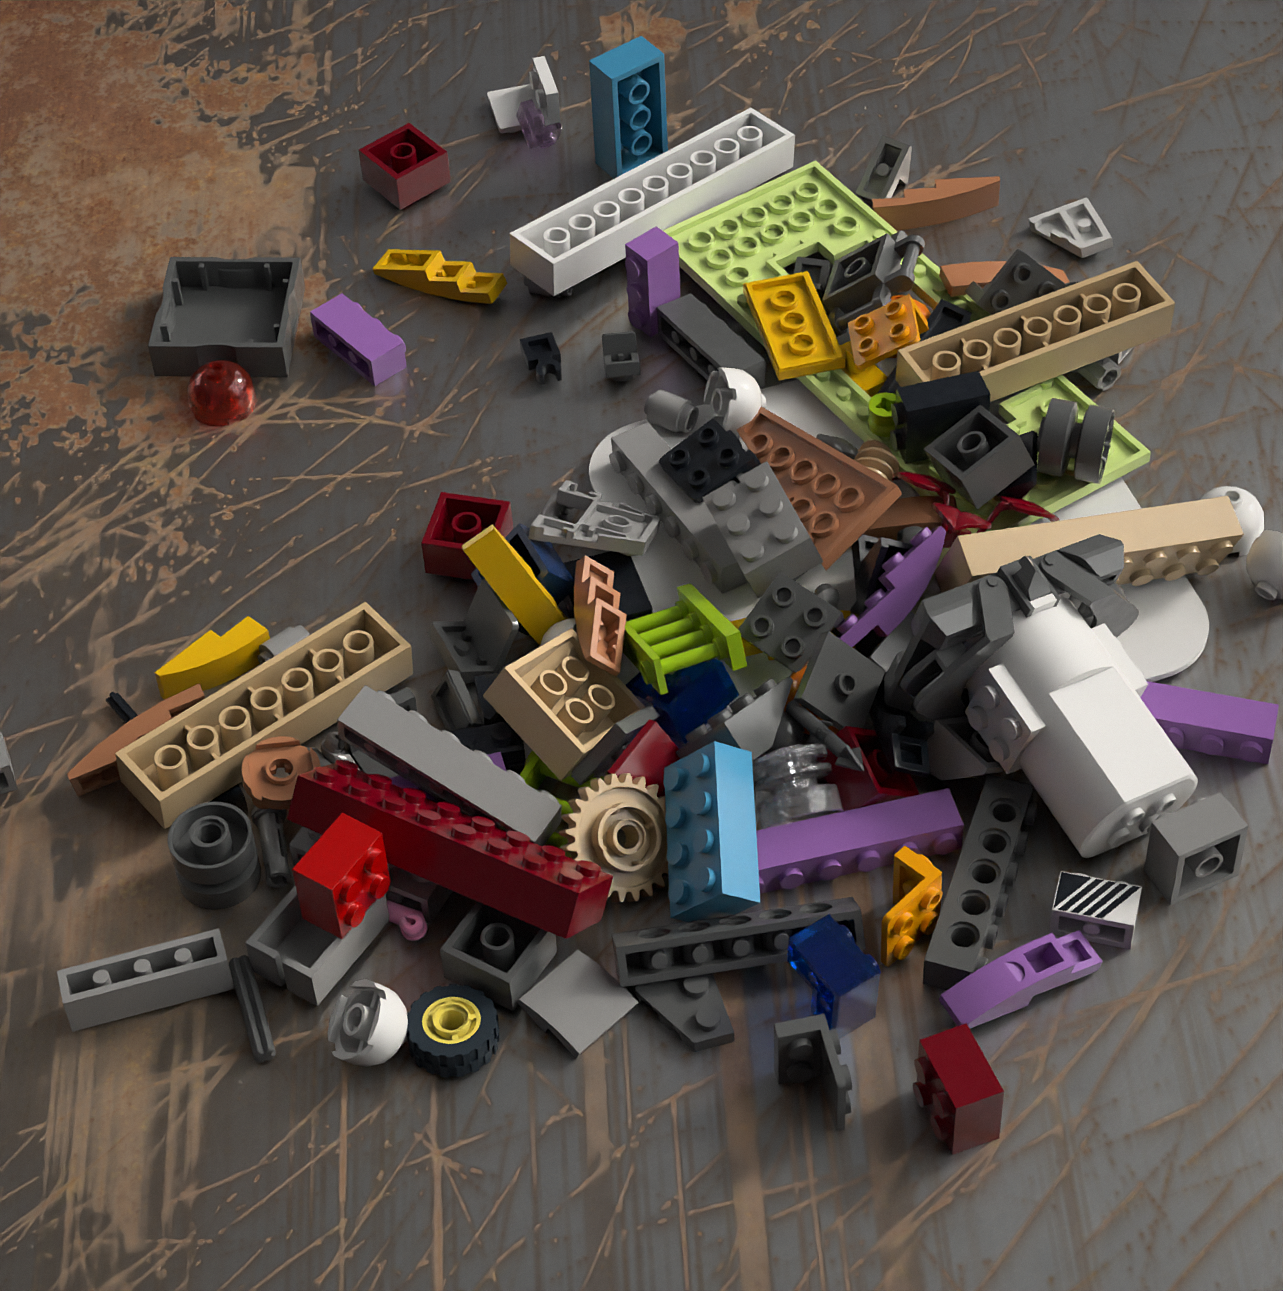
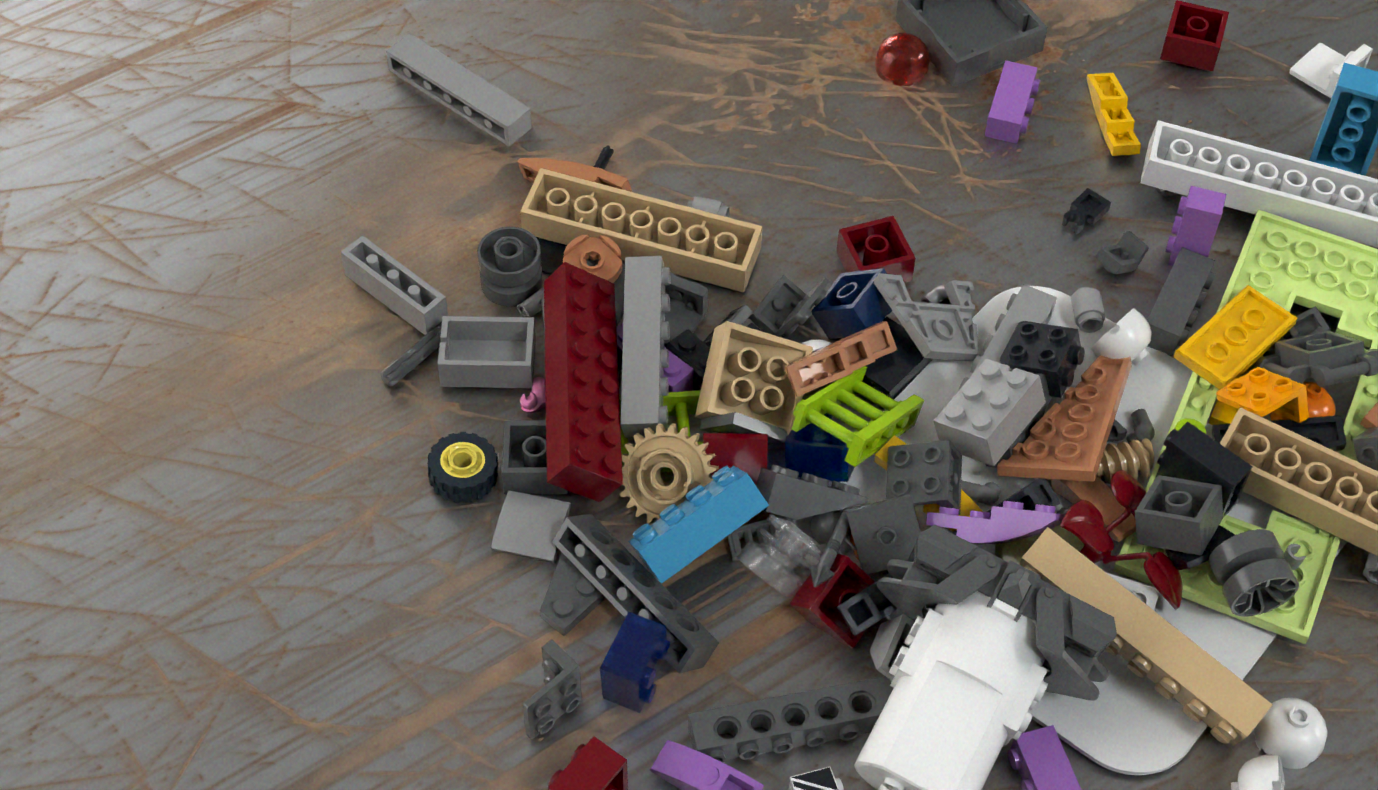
camera: 55 degrees right, 5 degrees up
yellow slope [154,616,270,700] -> none
red brick [292,813,391,939] -> none
white cylinder [328,979,408,1067] -> none
yellow slope [462,524,568,645] -> none
clear purple bracket [516,99,563,149] -> none
medium lavender brick [756,788,964,894] -> none
light orange bracket [880,845,943,967] -> none

